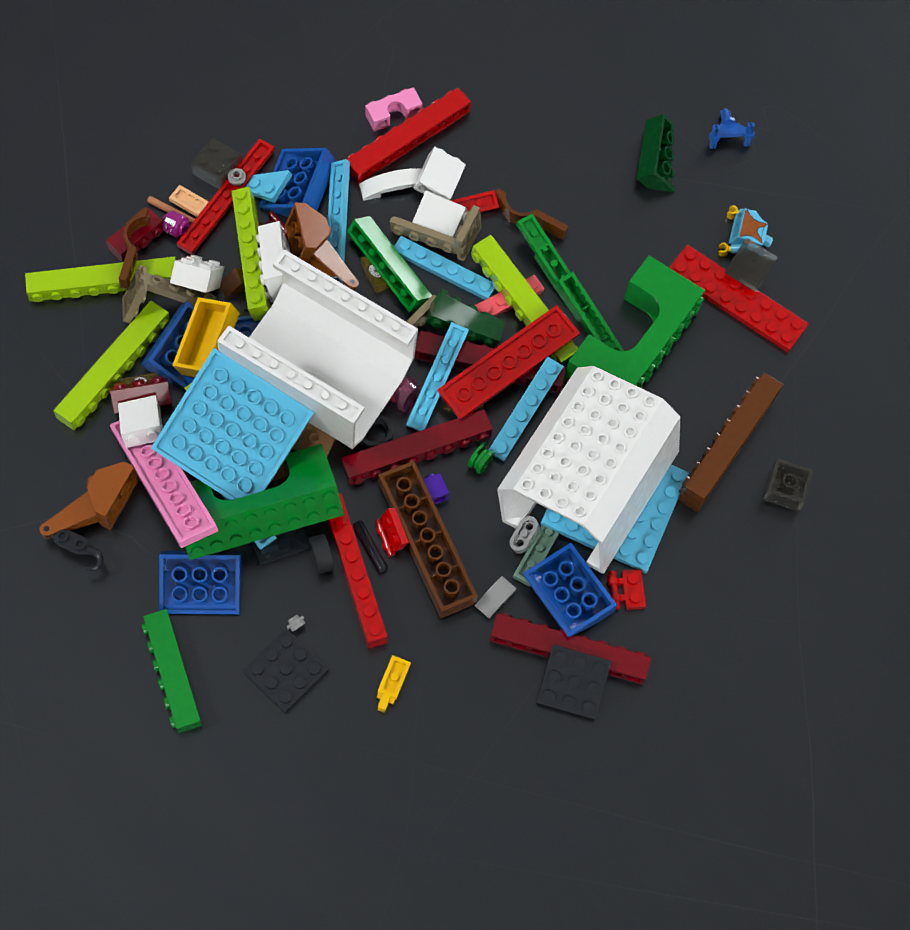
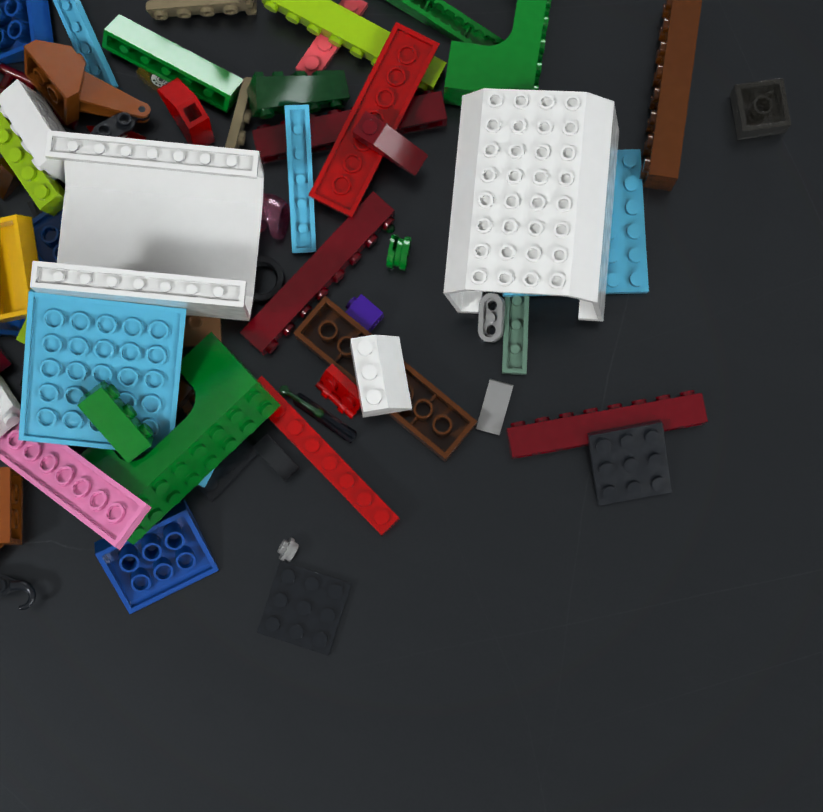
camera: 15 degrees left, 15 degrees up
green brick [141,609,202,734] -> none
yellow hinge [377,655,411,713] -> none
medium azure plate [394,236,495,300] -> none
medium azure plate [489,357,564,462] -> none
blue slope [523,543,617,638] -> none
red plate [607,569,646,610] -> none
none -> green brick [77,380,154,463]
none -> red slope [157,78,215,146]
none -> dark green hinge [279,385,324,418]
none -> white slope [350,335,412,418]
none -> dark red slope [352,111,428,176]

